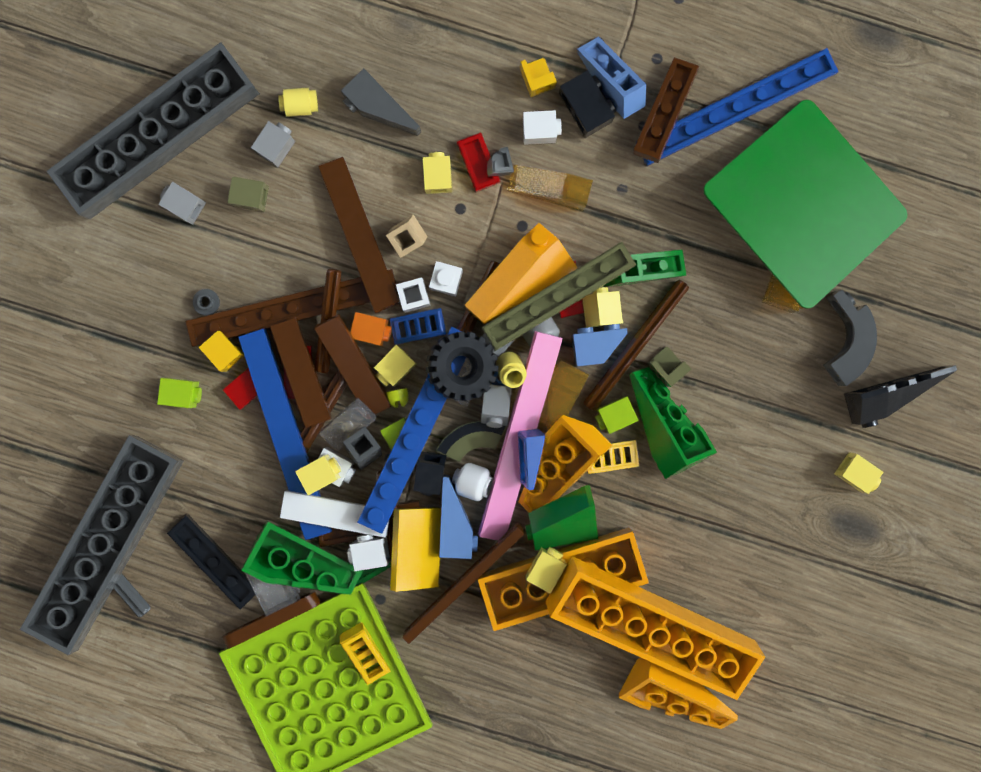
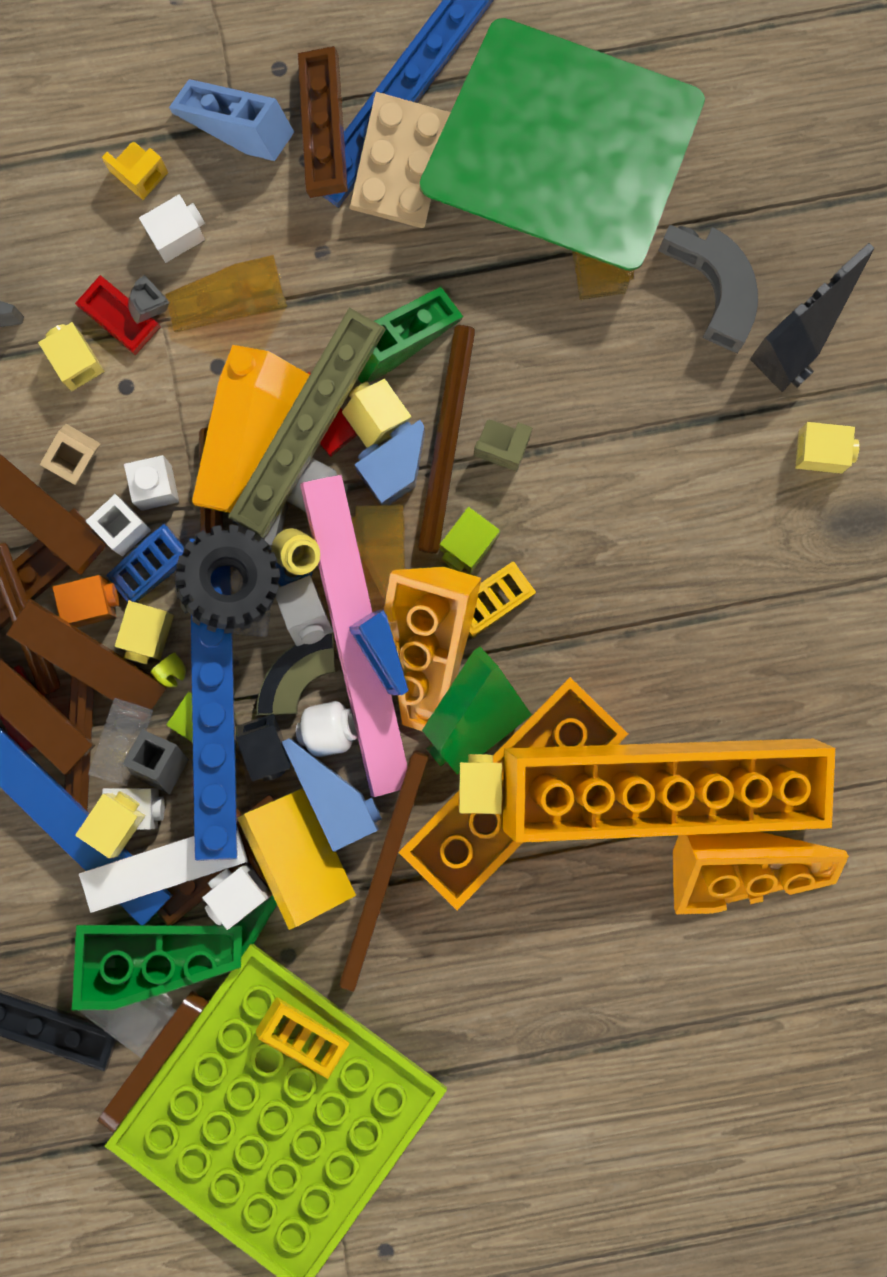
camera: 25 degrees left, 5 degrees down
black brick [559,70,616,138] -> none
green wedge [630,367,717,479] -> none
none -> tan plate [349,92,451,228]

